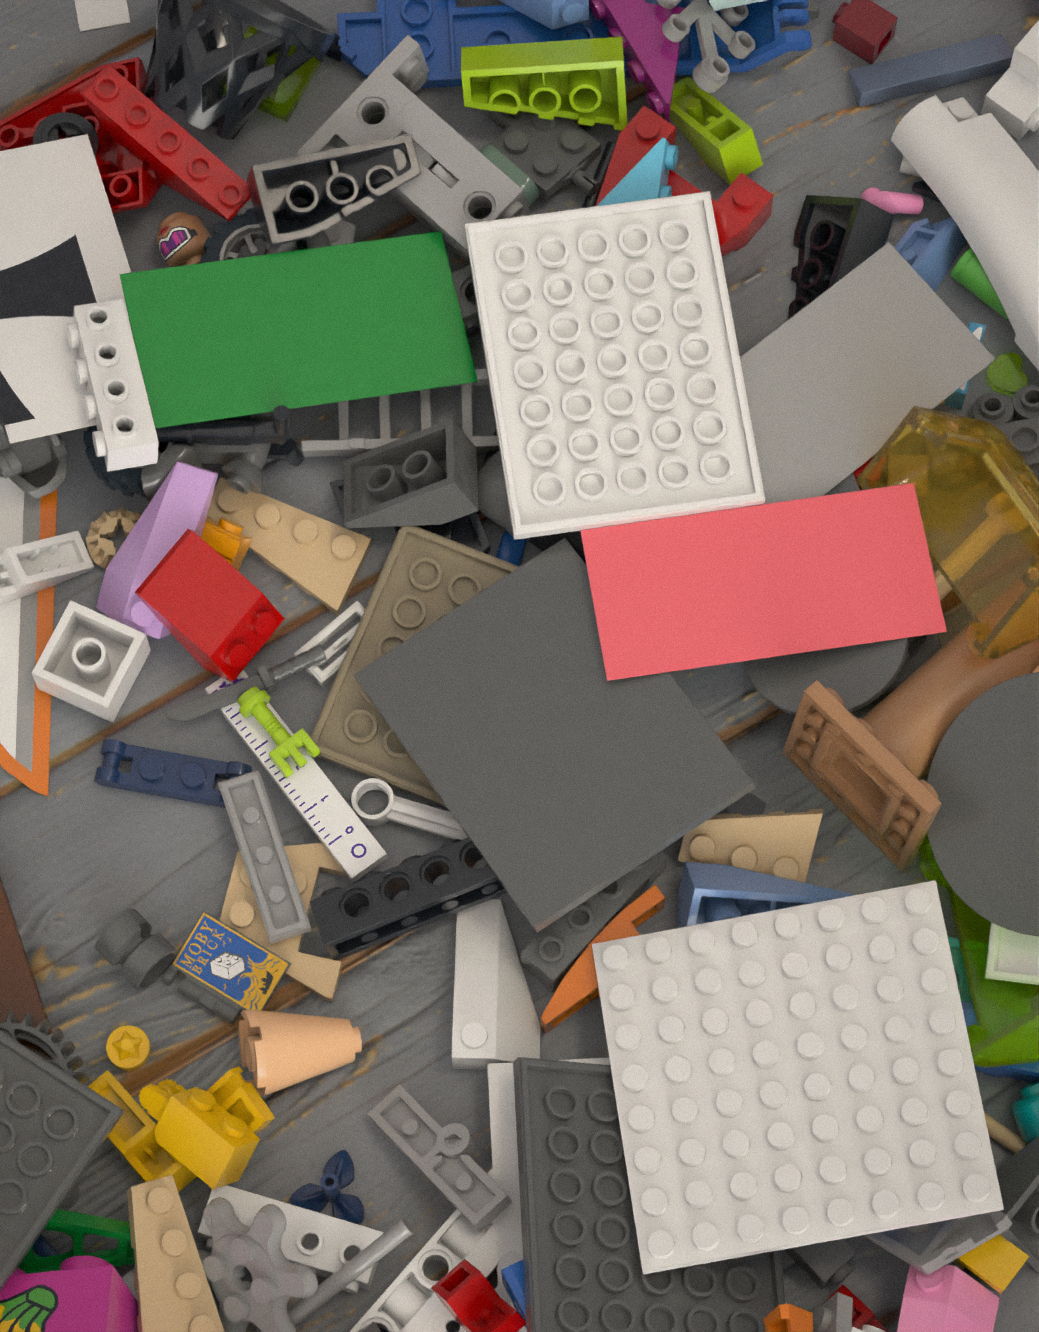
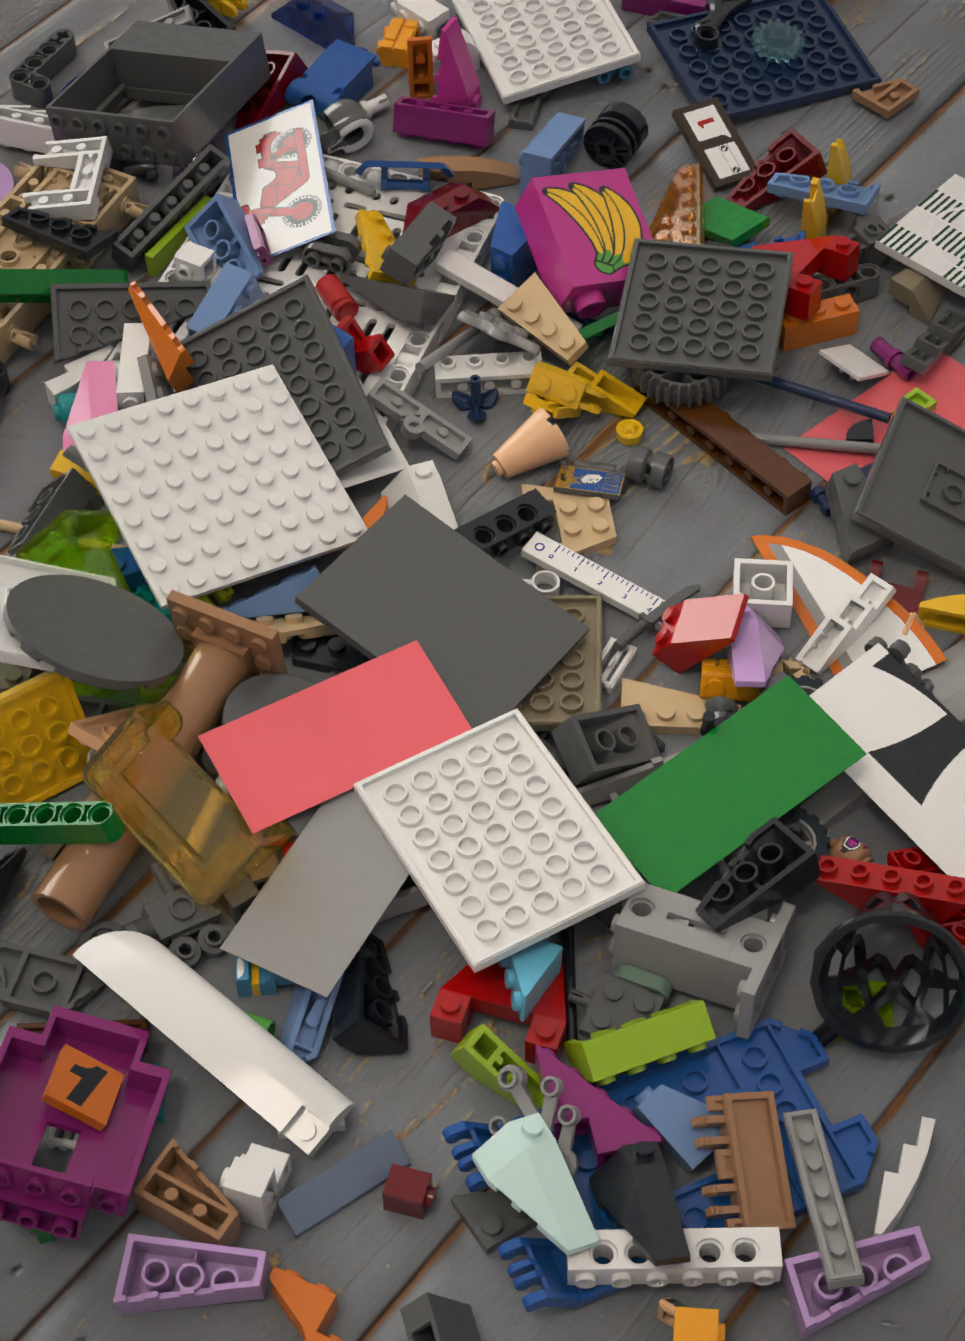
camera: 160 degrees right, 20 degrees down
white brick [67,298,159,472] -> none
dark blue plate [94,739,252,808] -> none
light grey tile [218,770,312,944] -> none
lime hinge [237,686,321,778] -> none
bright pink arm [861,187,924,215] -> none
clear neon green piece [987,352,1028,395] -> none

